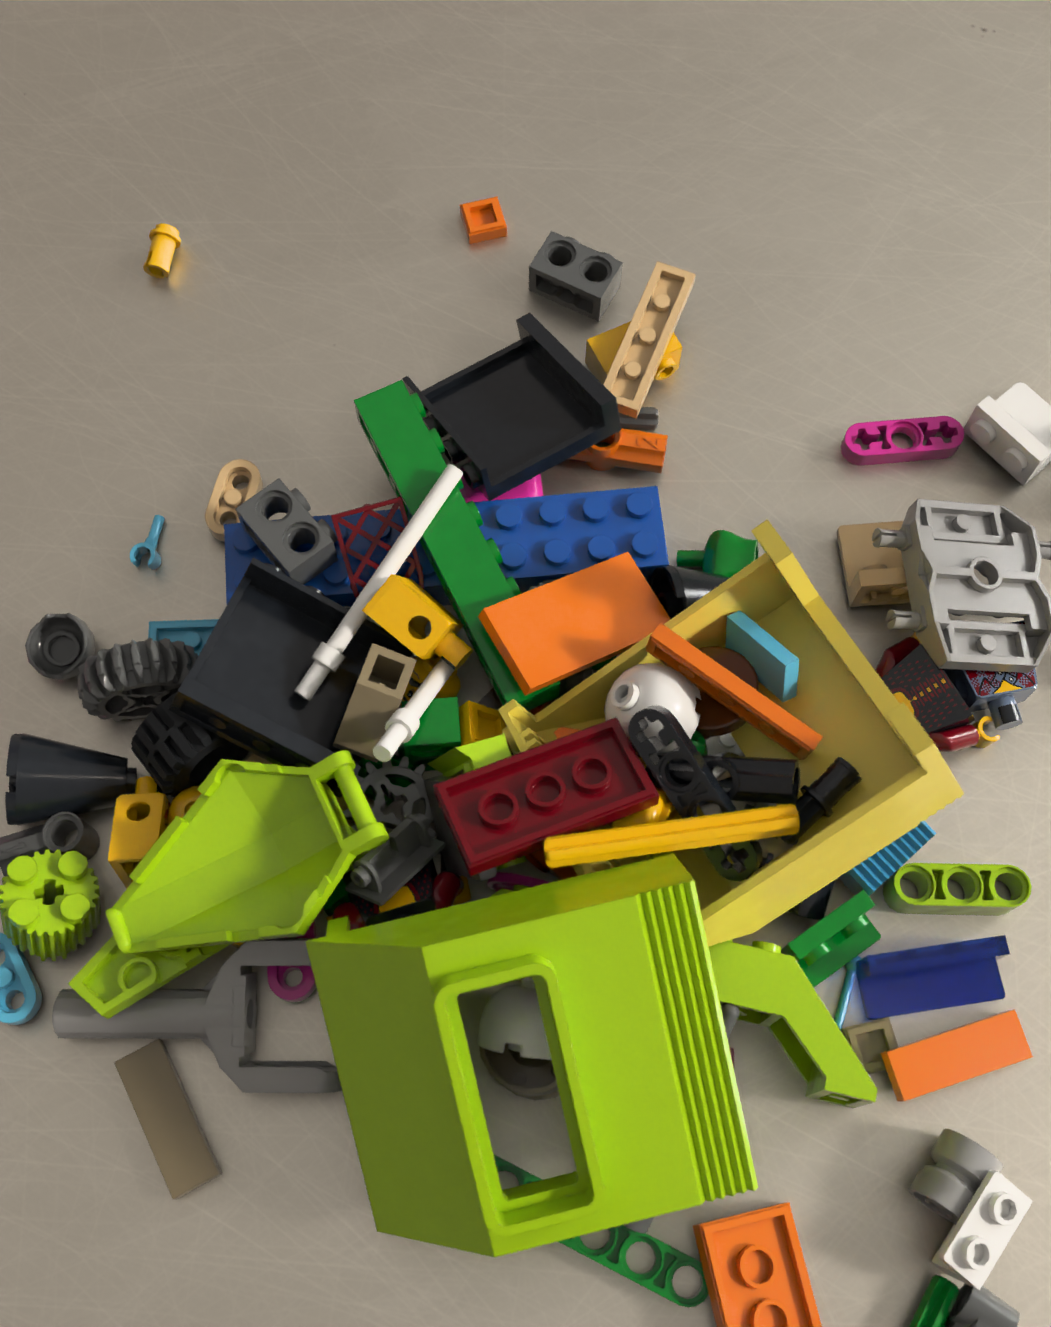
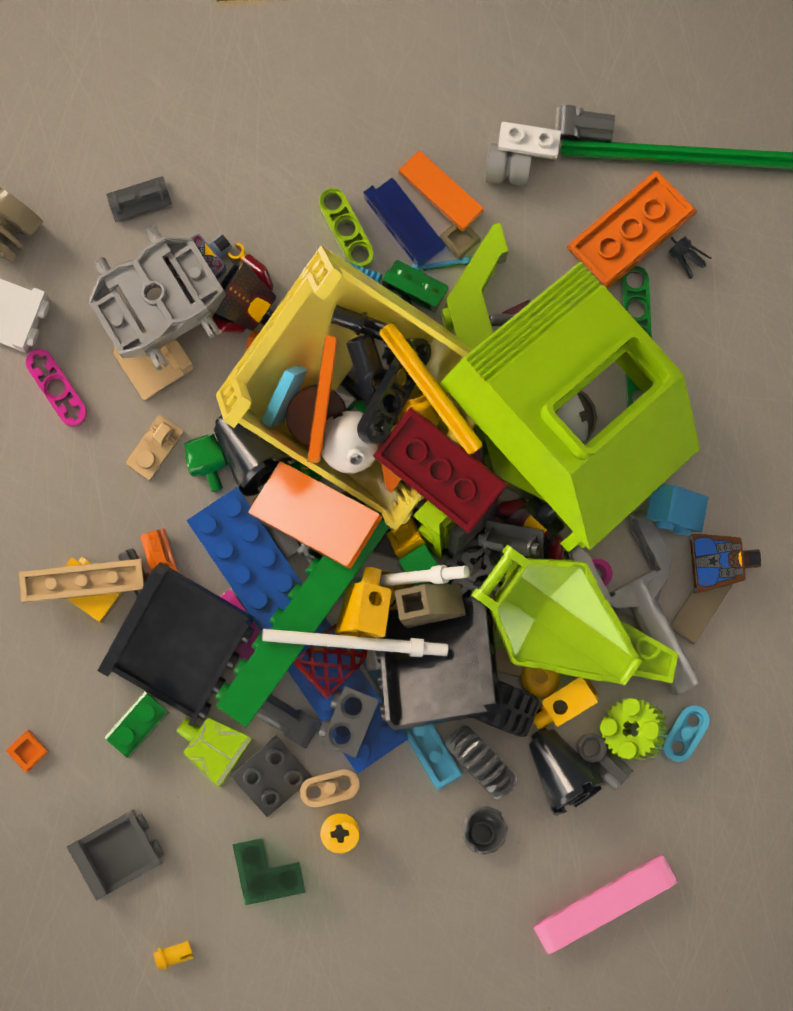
camera: 125 degrees left, 15 degrees up
medium azure hand [130,515,165,570] -> none
dark grey brick [529,231,623,322] -> none
none -> dark grey panel [67,809,164,901]
none -> green brick [104,692,170,758]
none -> tan hinge [125,414,185,481]
none -> lime torso [176,717,253,787]
none -> dark grey hinge [230,735,312,817]
none -> clear green brick [232,837,306,905]
none -> dark grey piece [257,694,322,749]
none -> yellow piece [320,813,360,853]
none -> dark azure brick [646,484,709,537]
none -> torso [689,534,761,594]

